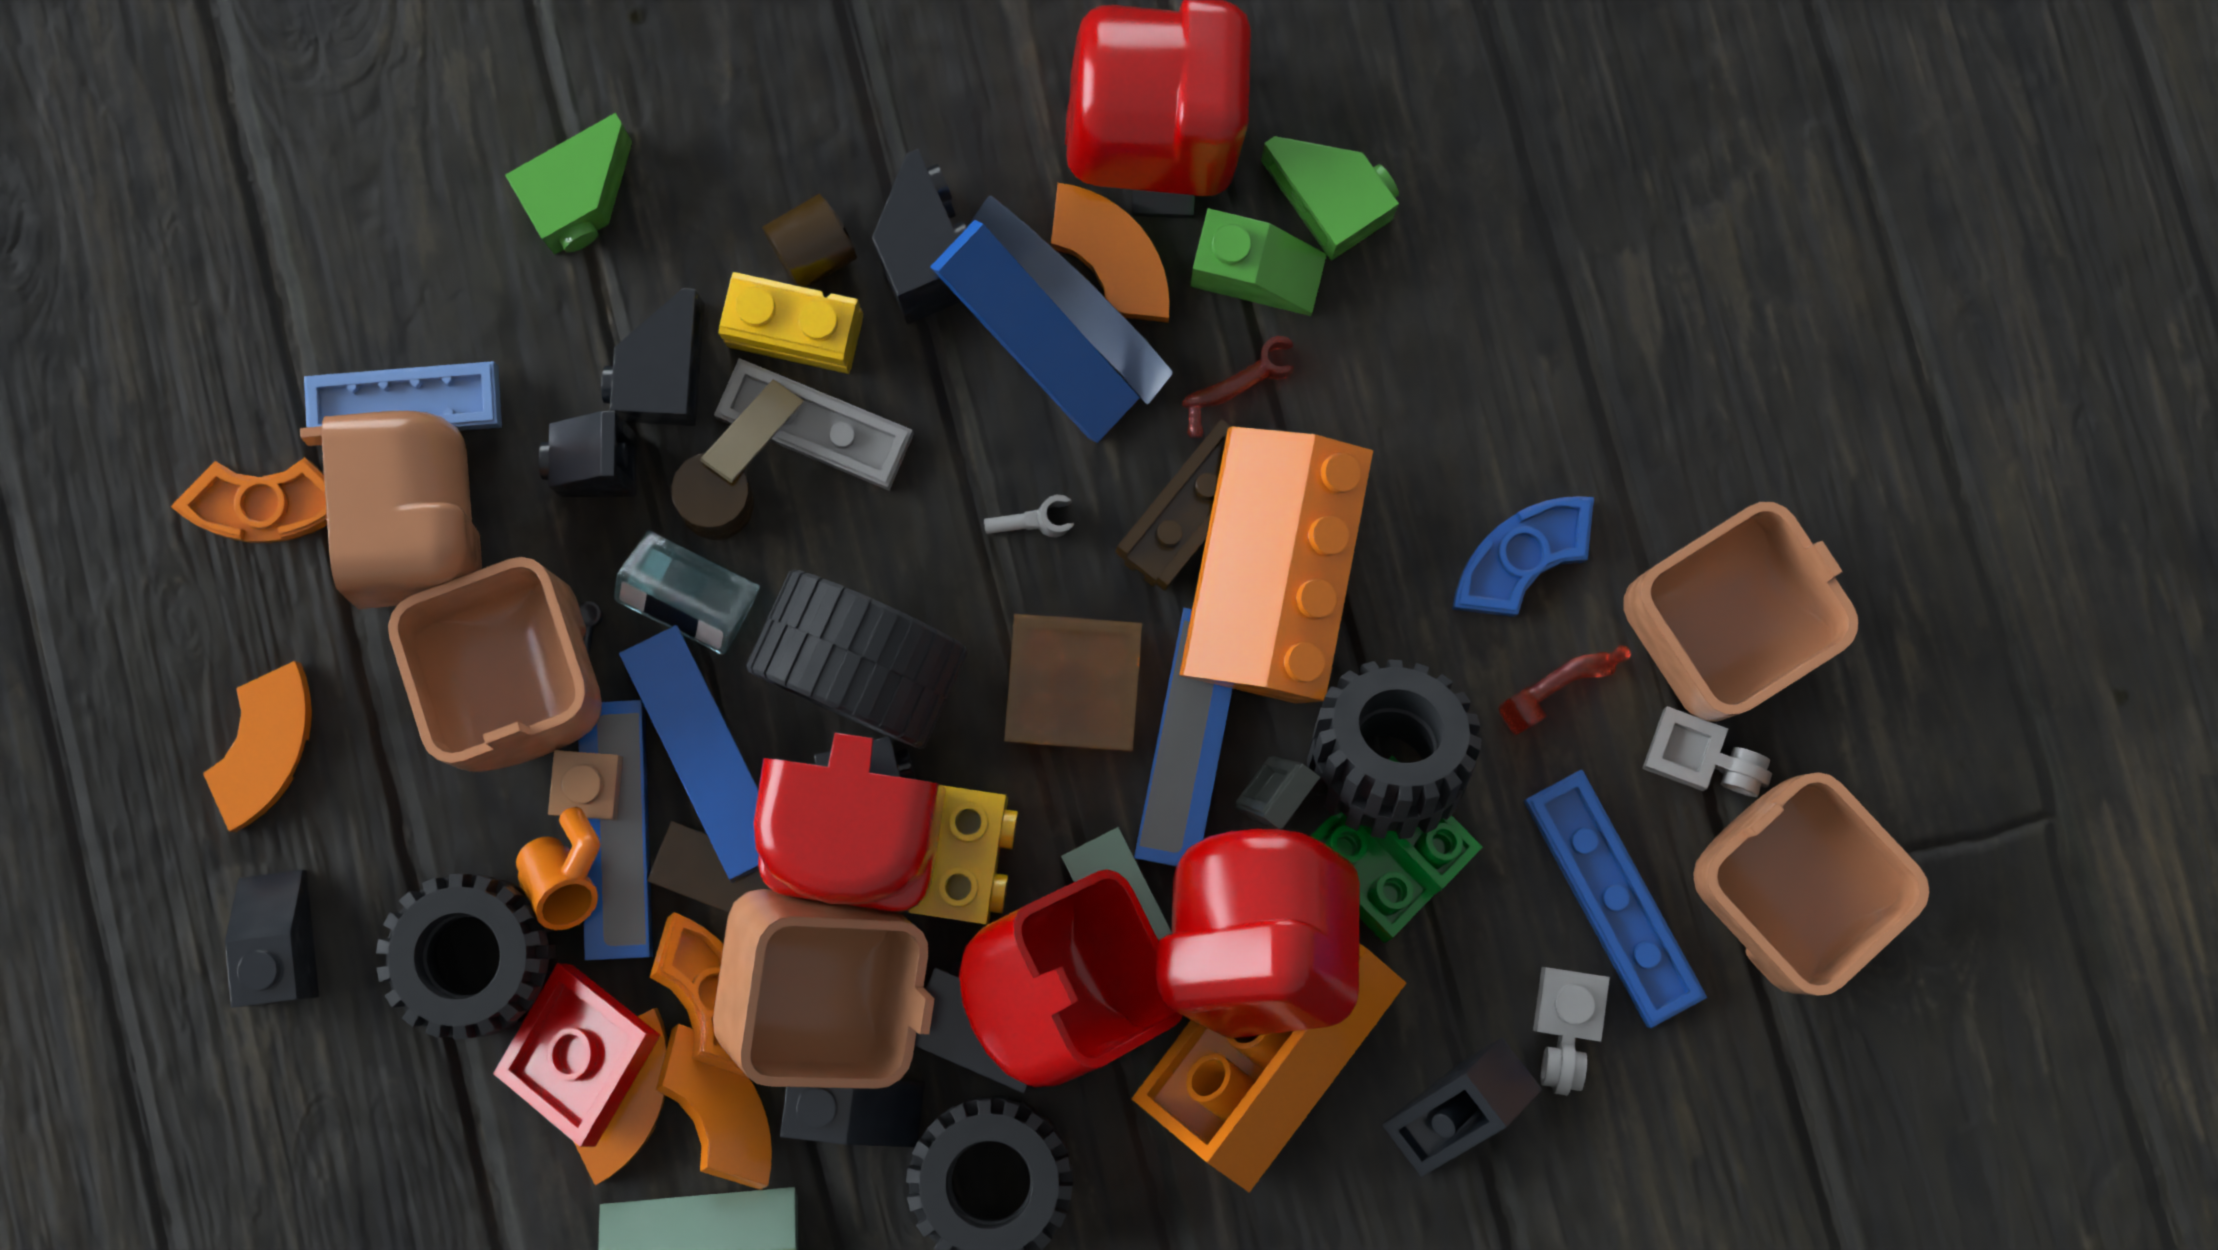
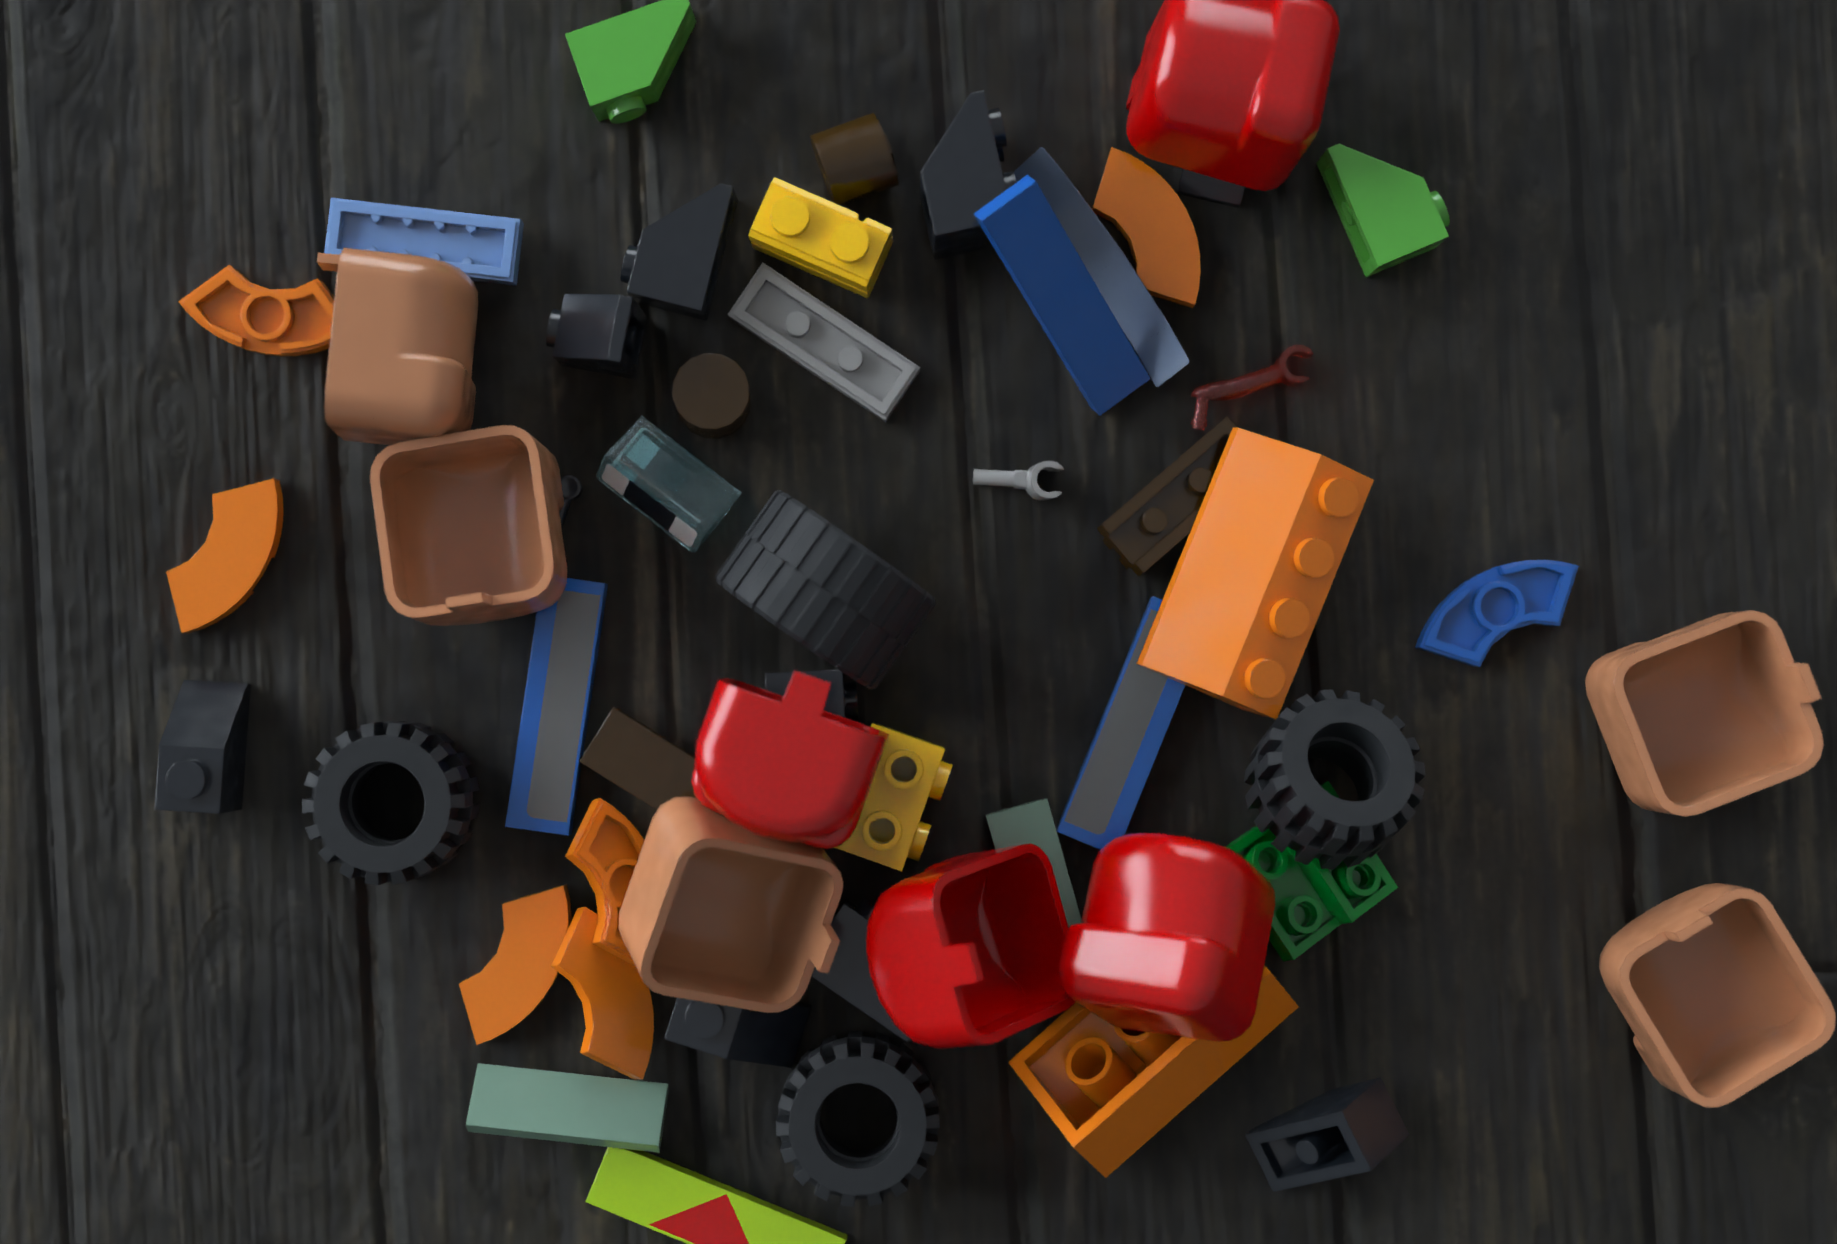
camera: 10 degrees right, 5 degrees up
plate [493,963,661,1147] -> none
orange piece [516,807,601,930] -> none
medium nougat plate [548,750,623,821] -> none
blue tile [619,625,759,883] -> none
dark tan window [700,379,804,483] -> none
clear orange plate [1004,614,1142,752] -> none
bright green slope [1190,208,1327,316] -> none
pearl dark grey tile [1235,756,1320,830] -> none
clear red piece [1499,645,1631,735] -> none
blue tile [1523,770,1707,1028] -> none
light grey plate [1533,967,1610,1096] -> none
light grey plate [1642,706,1772,797] -> none

